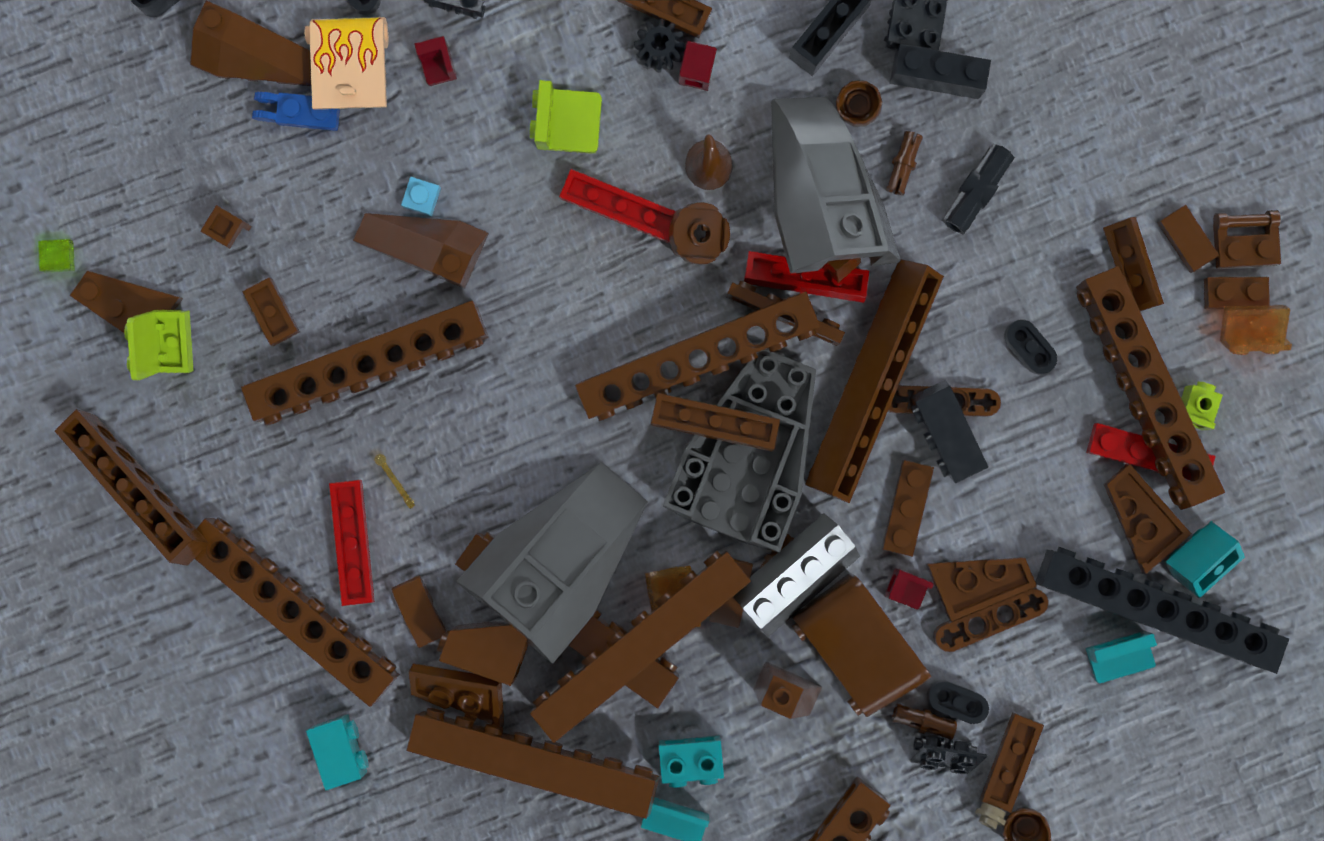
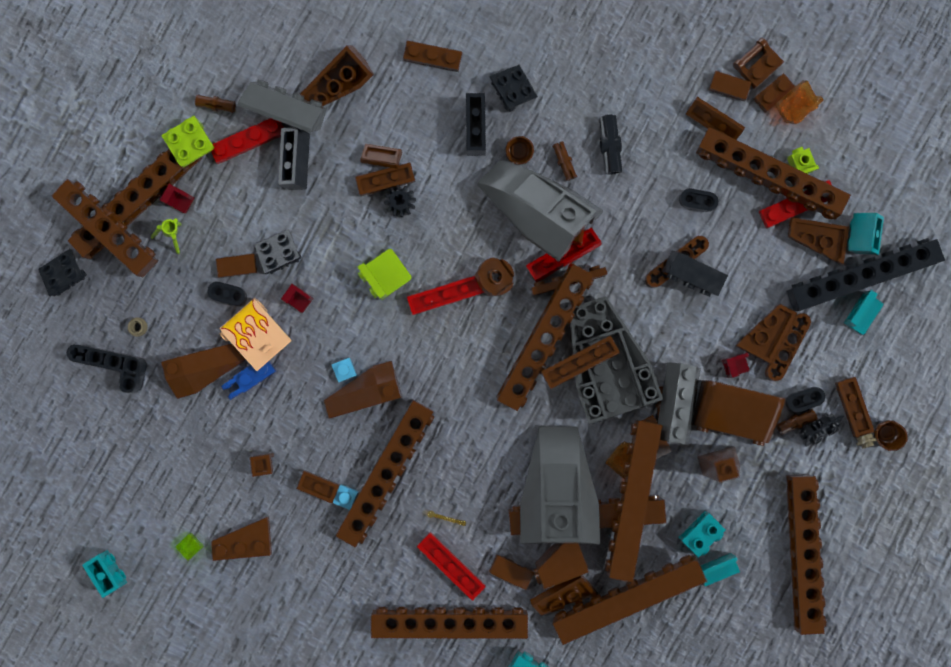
camera: 40 degrees left, 0 degrees up
reddish brown brick [55,409,210,566] -> none
lime bracket [124,310,194,380] -> none
dark red panel [679,41,717,91] -> none
reddish brown hat [685,134,733,190] -> none
reddish brown brick [805,259,944,503] -> none
reddish brown plate [881,460,934,557] -> none
black brick [890,44,991,99] -> none
none -> medium azure plate [333,484,359,510]

